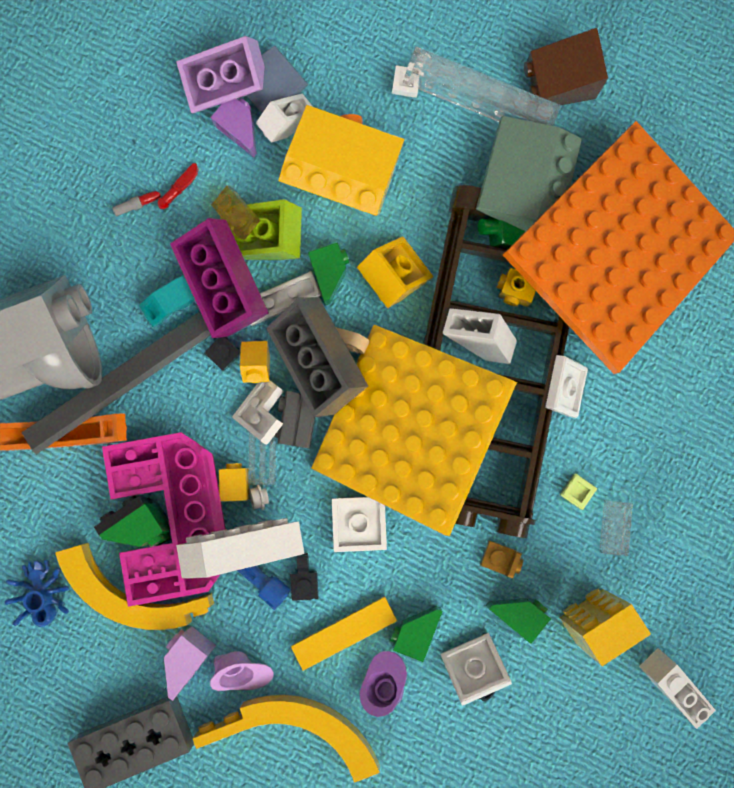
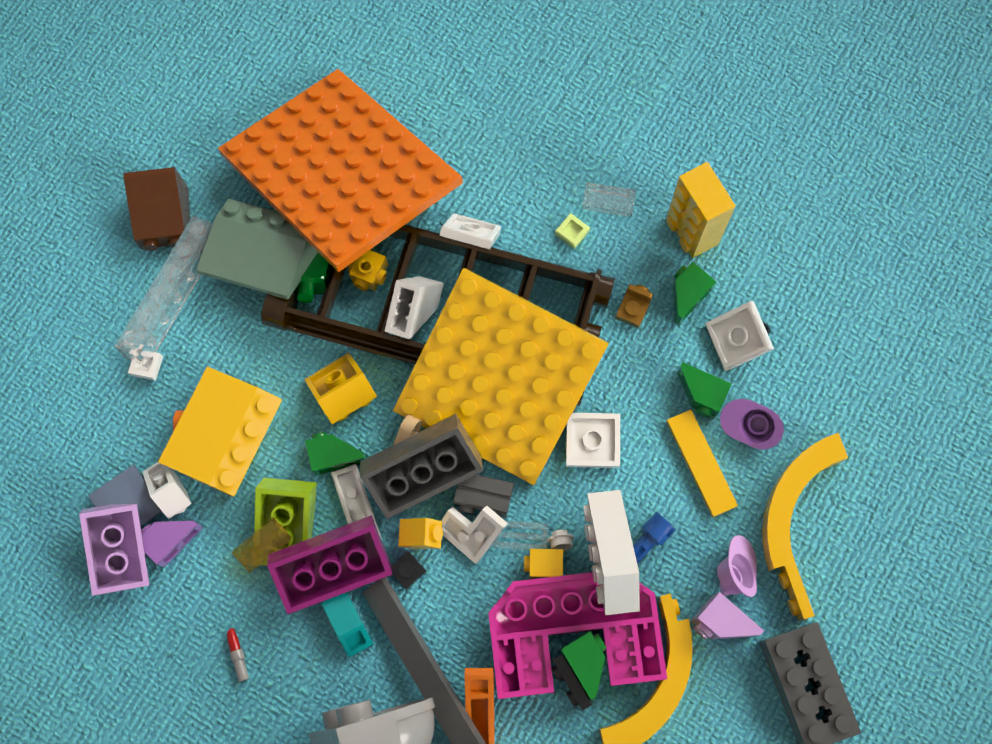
camera: 85 degrees left, 10 degrees down
red piece [157,163,199,209] -> none
black plate [290,553,319,601] -> none
white slope [639,648,716,729] -> none

